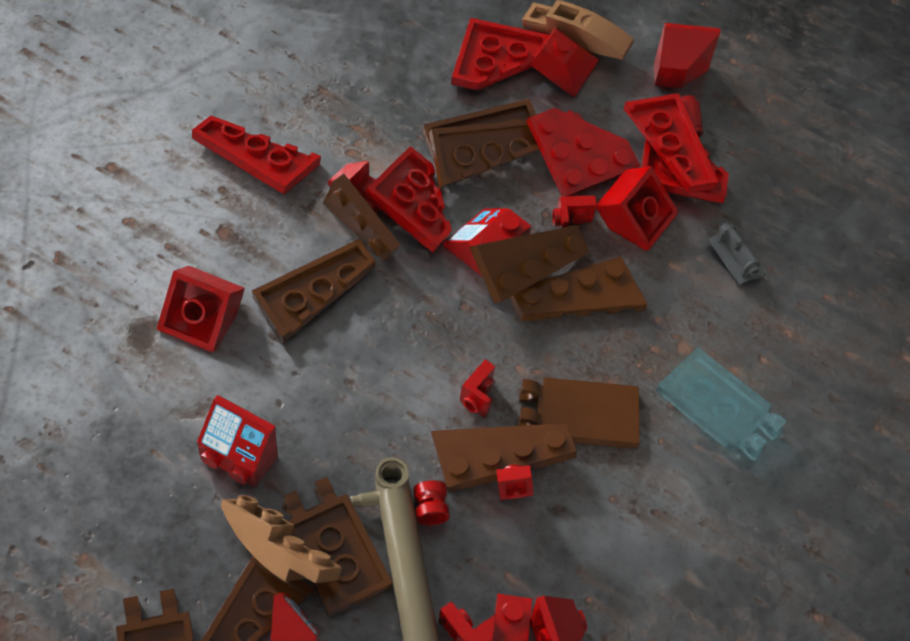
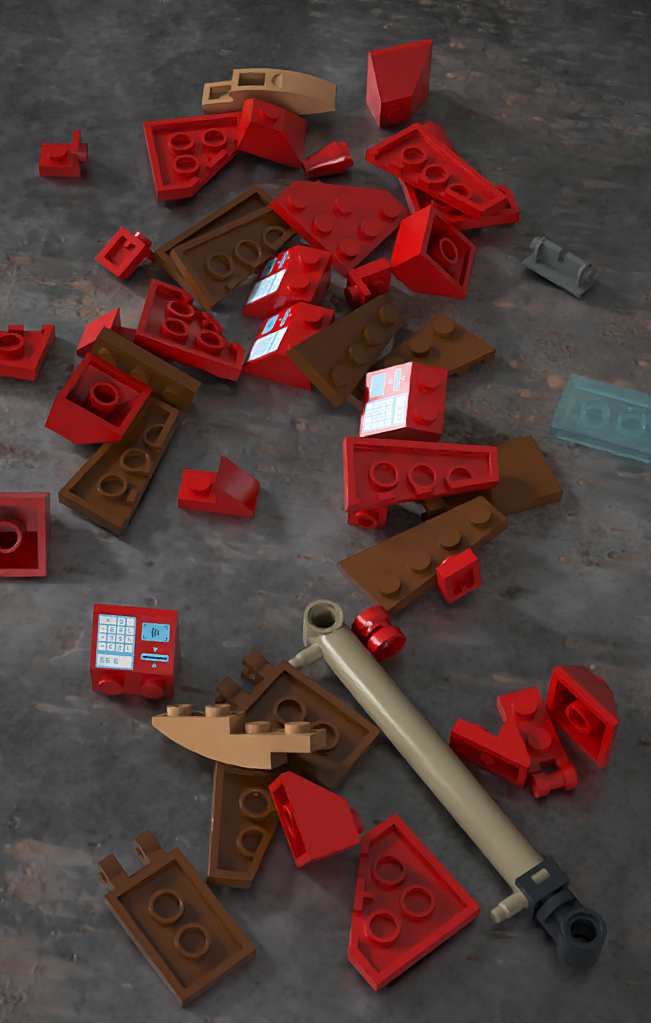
camera: 20 degrees left, 5 degrees down
none -> red bracket [39,130,88,177]
none -> red slope [44,352,153,445]
none -> red bracket [95,227,154,282]
none -> red slope [178,456,260,517]
none -> red slope [242,244,332,320]
none -> red cone [301,141,353,179]
none -> red wing [343,436,499,513]
none -> red slope [358,362,448,443]

